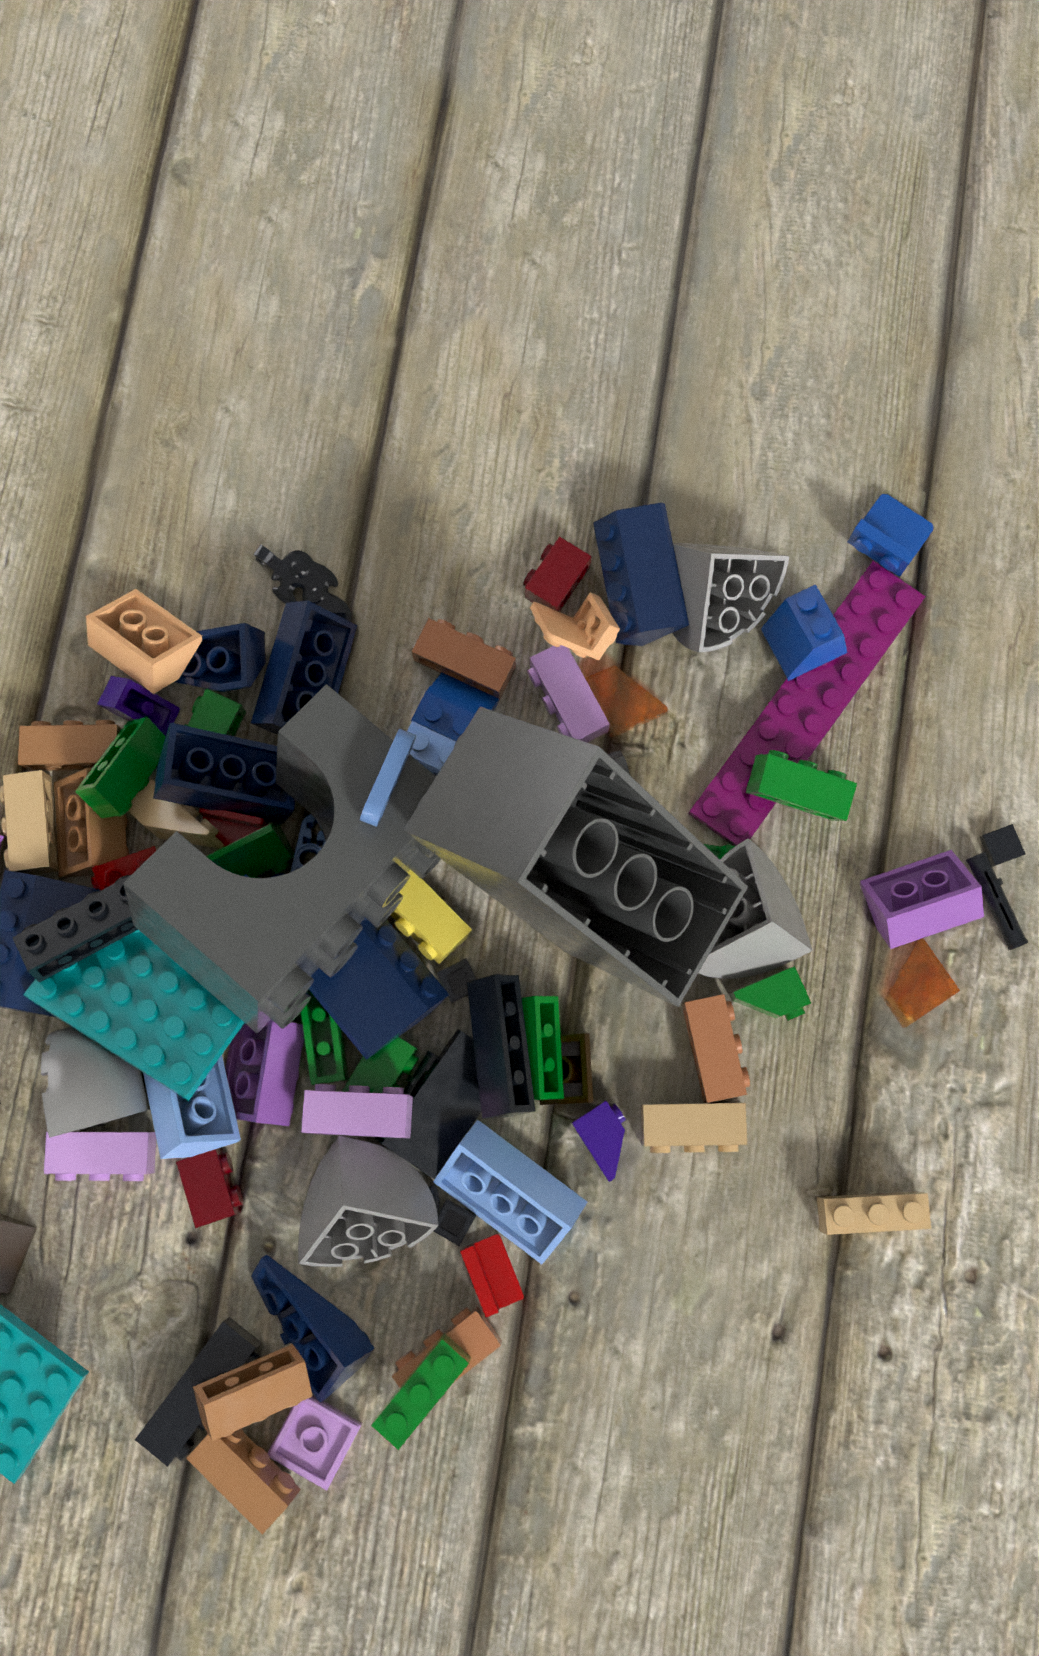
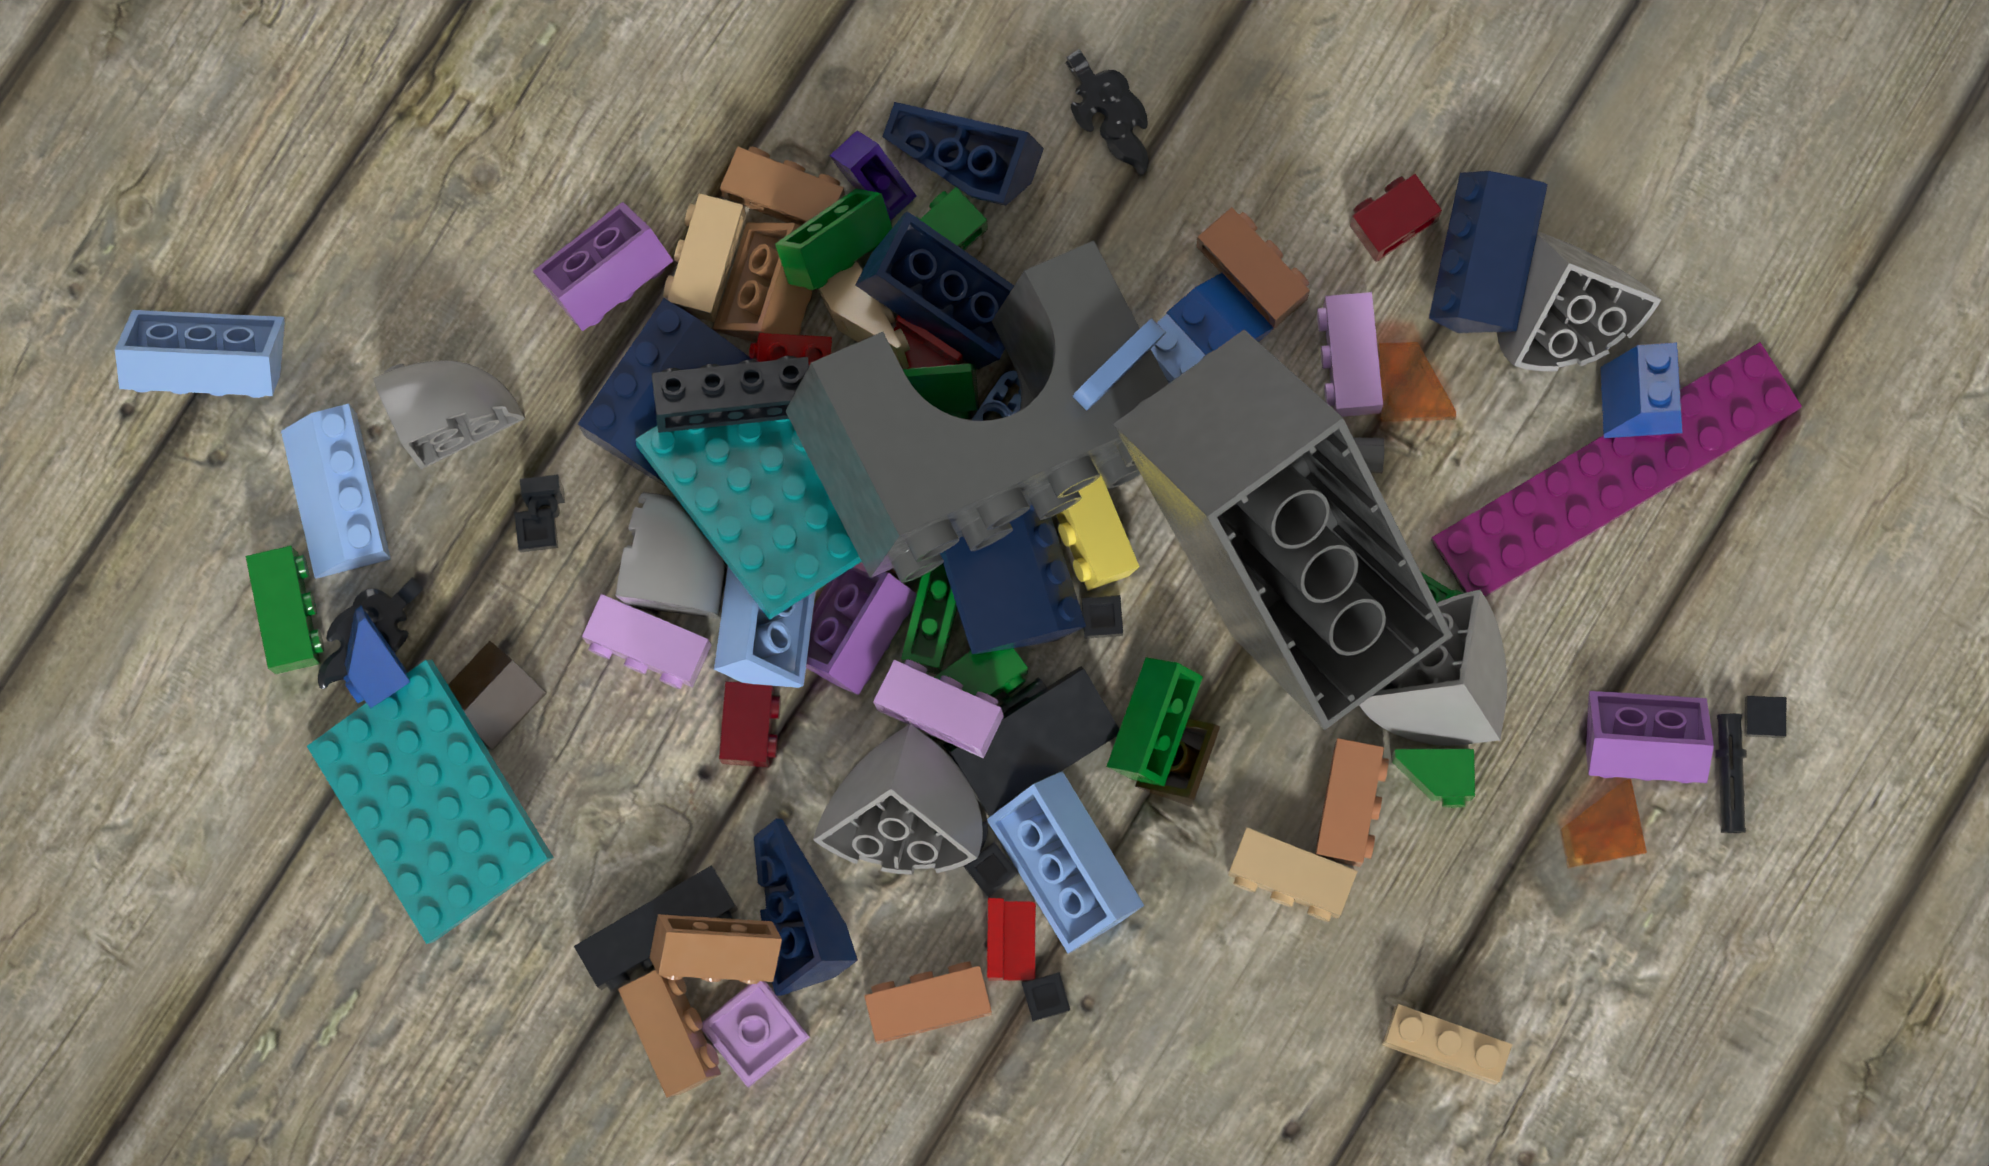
camera: 25 degrees right, 0 degrees up
light nougat slope [86,589,202,694] -> none
dark blue slope [251,601,357,735] -> none
green brick [371,1333,471,1450] -> none
black brick [467,974,536,1119] -> none
light nougat bracket [530,592,620,660] -> none
dark purple slope [572,1101,626,1182] -> none
green brick [745,750,857,821] -> none
blue bracket [847,494,934,577] -> none
none -> black tile [1022,972,1071,1022]

